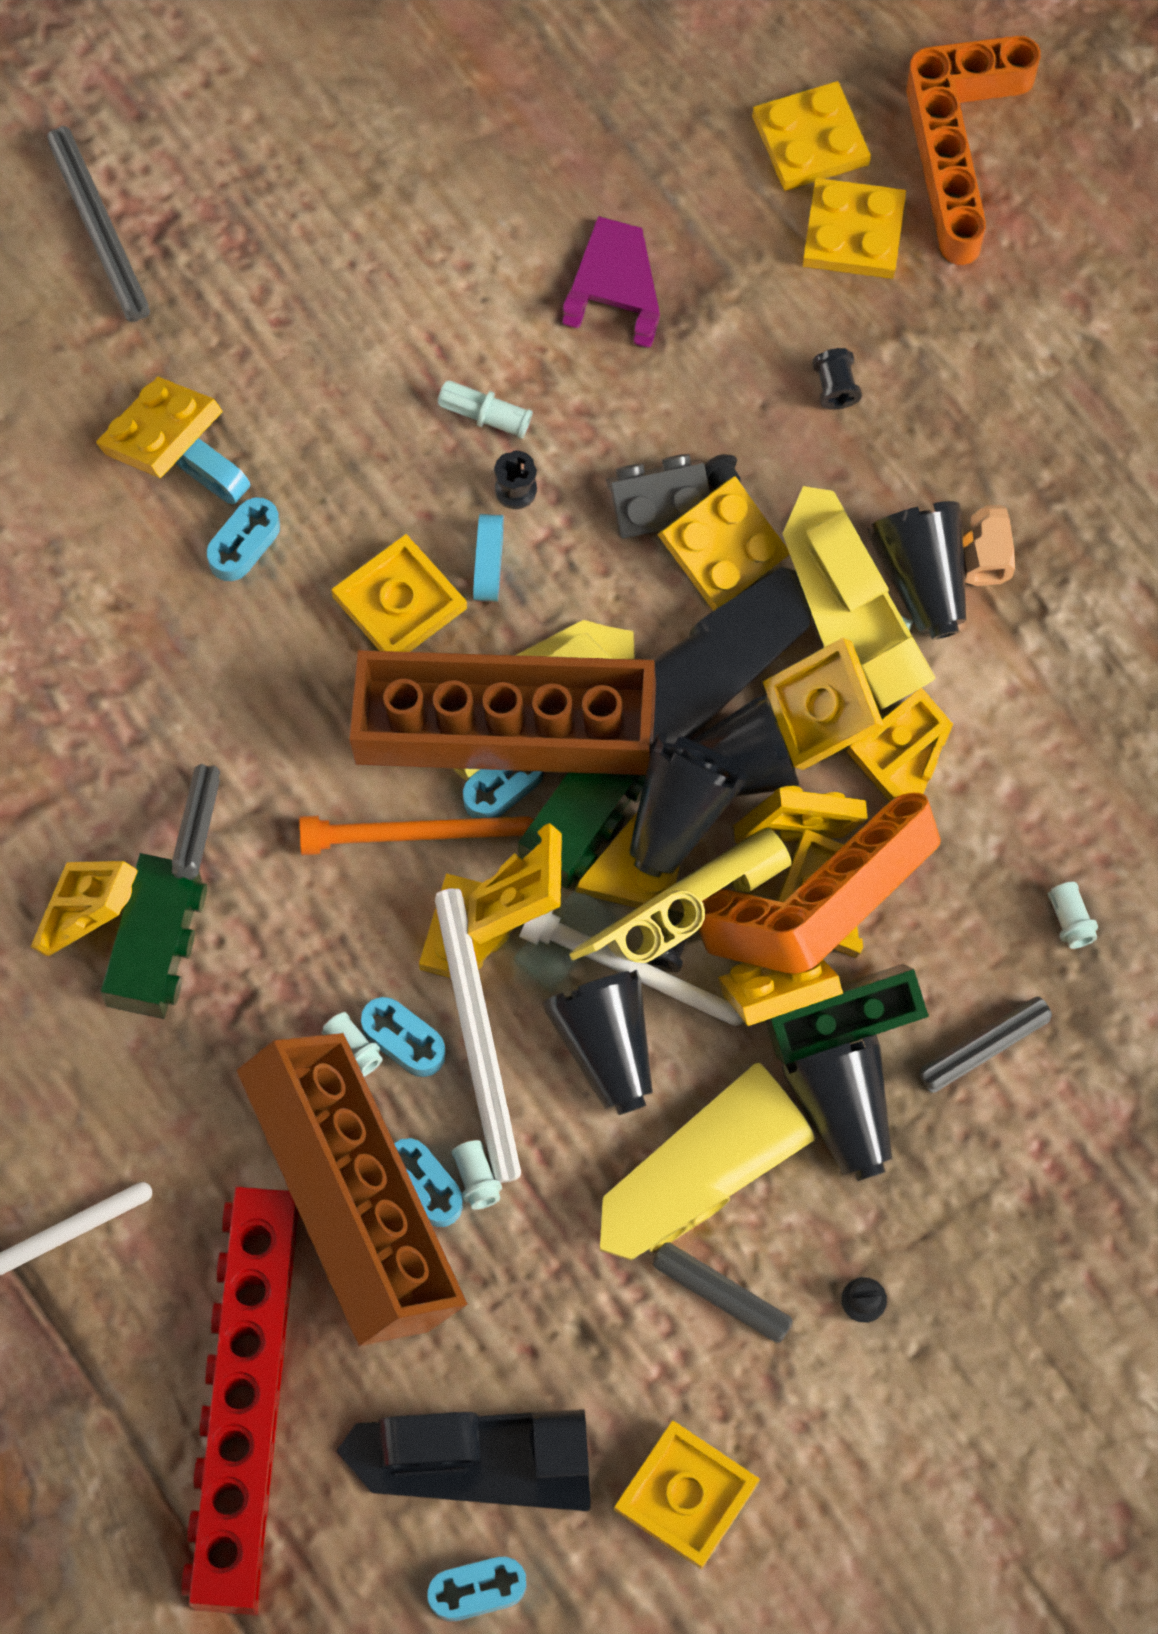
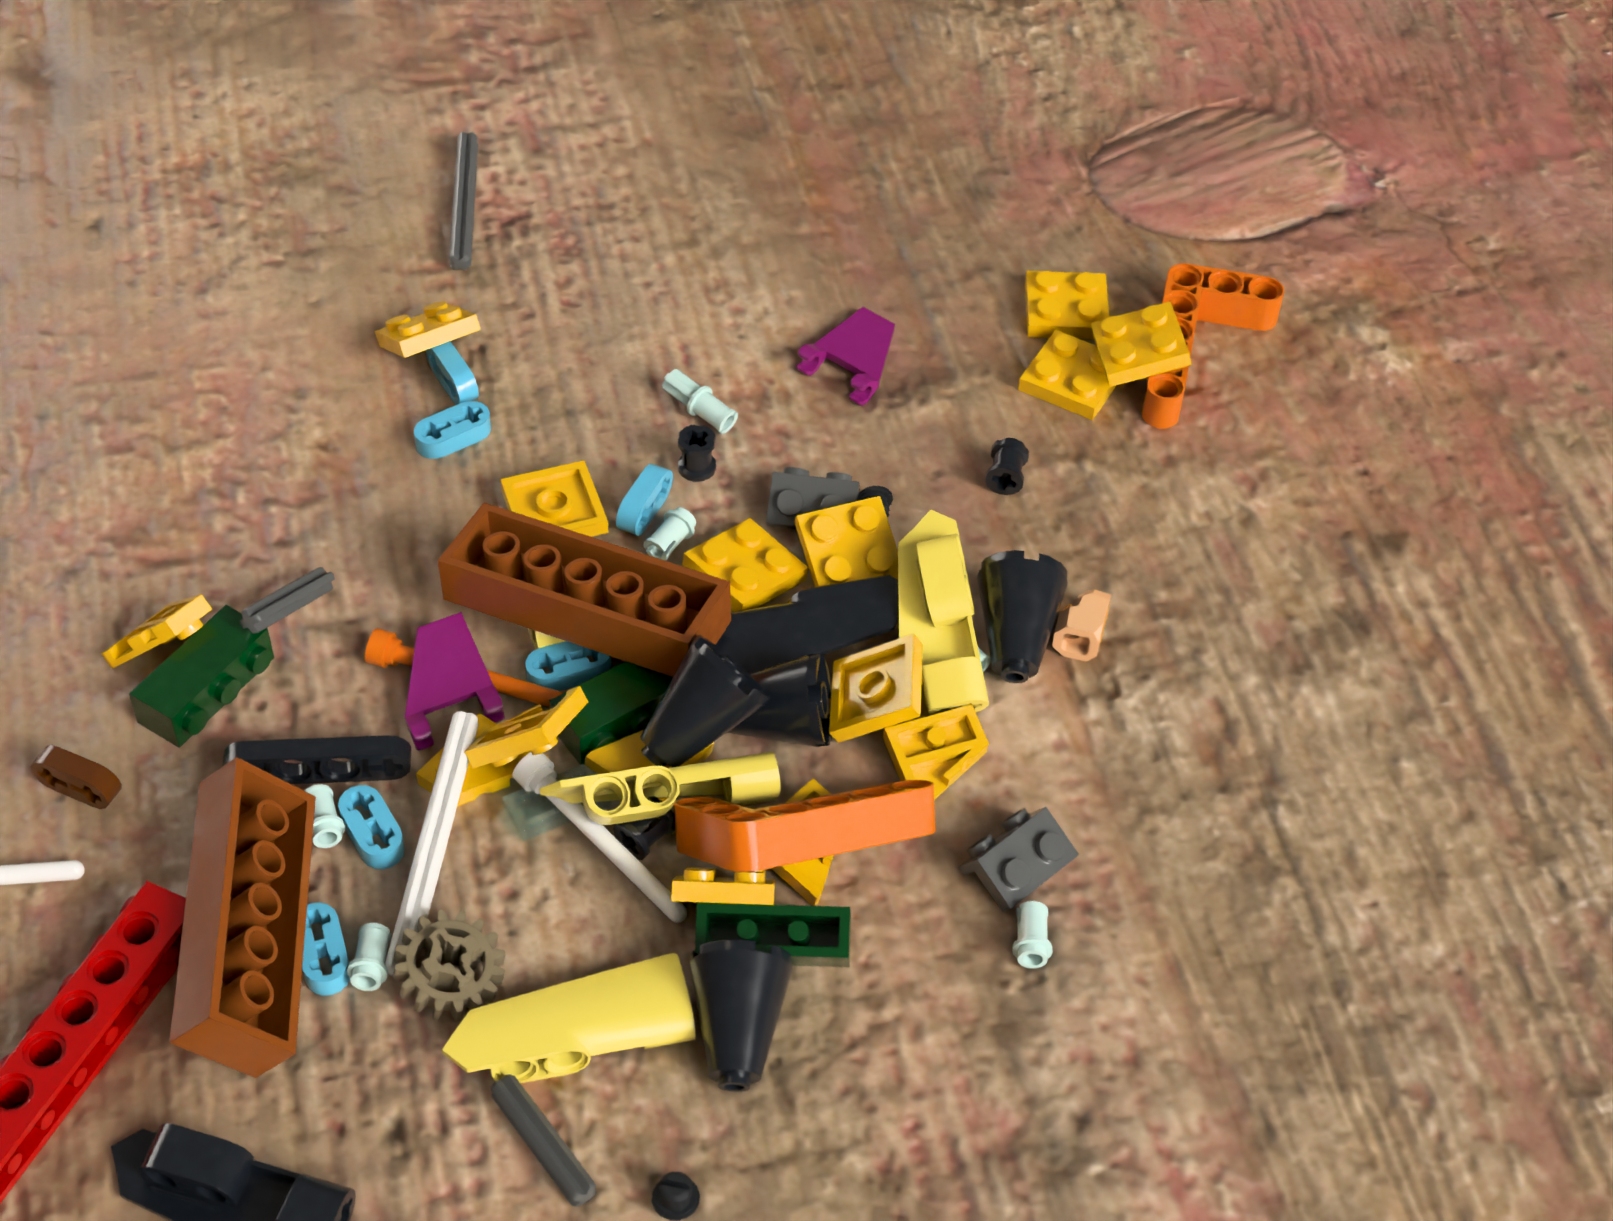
camera: 20 degrees right, 20 degrees down
black cone [542,970,653,1116] -> none
yellow wing [734,786,868,844] -> none
dark grey axle [918,996,1052,1093] -> none
none -> reddish brown beam [30,745,122,809]
none -> black beam [222,735,412,784]
none -> dark tan gear [393,910,506,1021]
none -> magenta flag [405,612,505,751]
none -> light aqua pin [643,507,696,561]
none -> yellow plate [682,518,809,612]
none -> dark grey bracket [958,807,1079,912]
none -> yellow plate [1090,301,1192,387]

